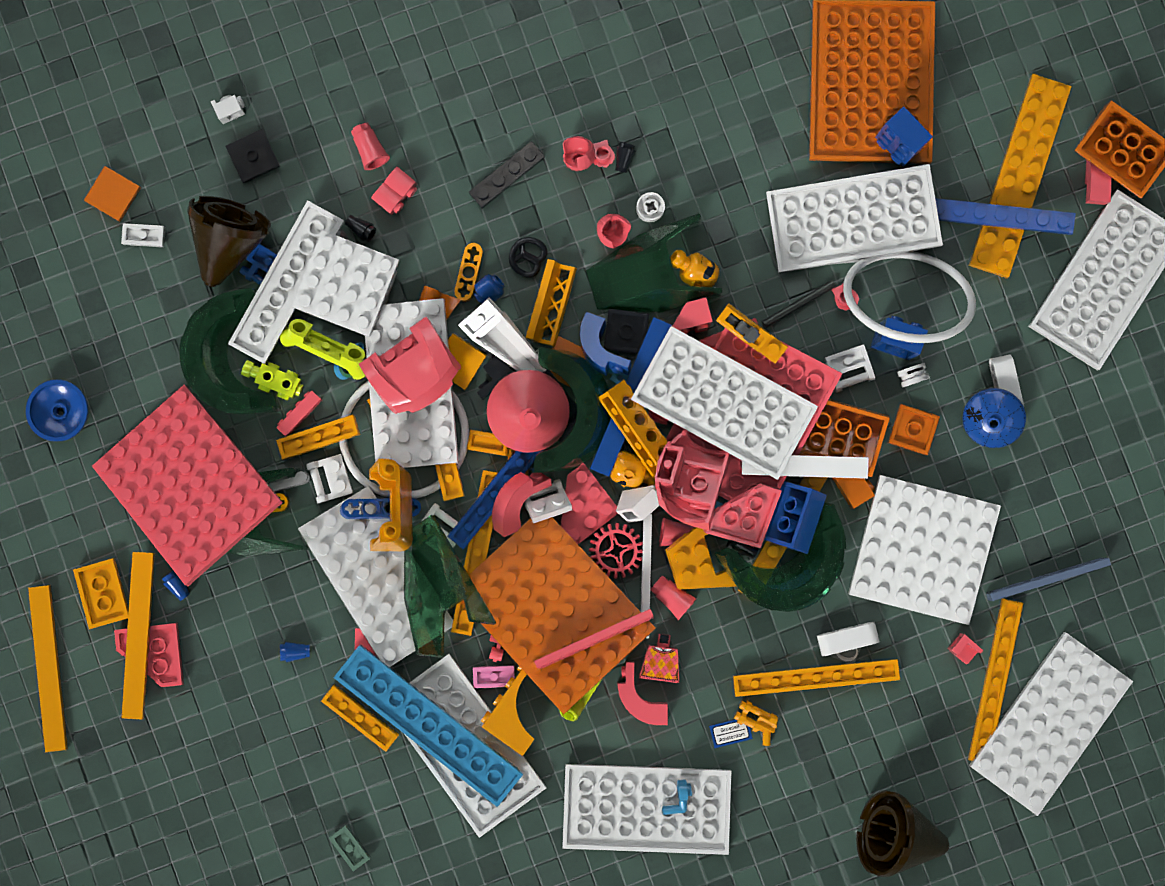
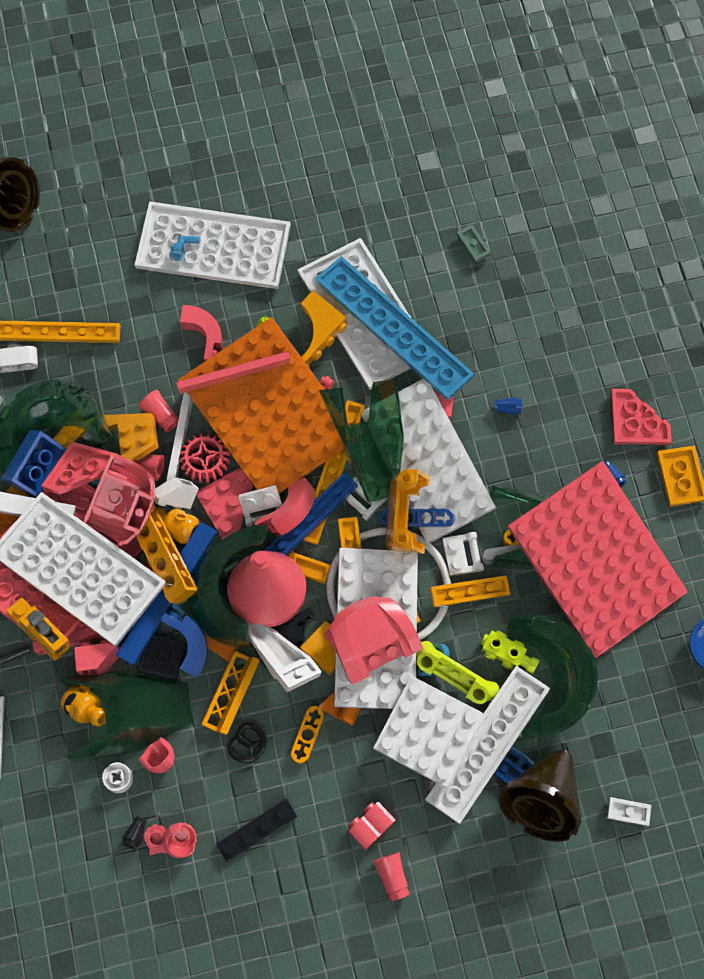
camera: 175 degrees left, 15 degrees down
orange tile [84,166,141,222] -> none
light orange tile [121,552,155,719] -> none
white brick [211,95,246,124] -> none
black plate [226,129,280,184] -> none
coral piece [276,390,322,437] -> none
light orange tile [321,684,399,752] -> none
black cone [345,215,377,242] -> none
bright pink plate [473,665,515,688] -> none
blue head [474,274,505,303] -> none
torso [639,634,679,683] -> none
sticker [709,720,753,748] -> none
light orange piece [733,701,778,746] -> none

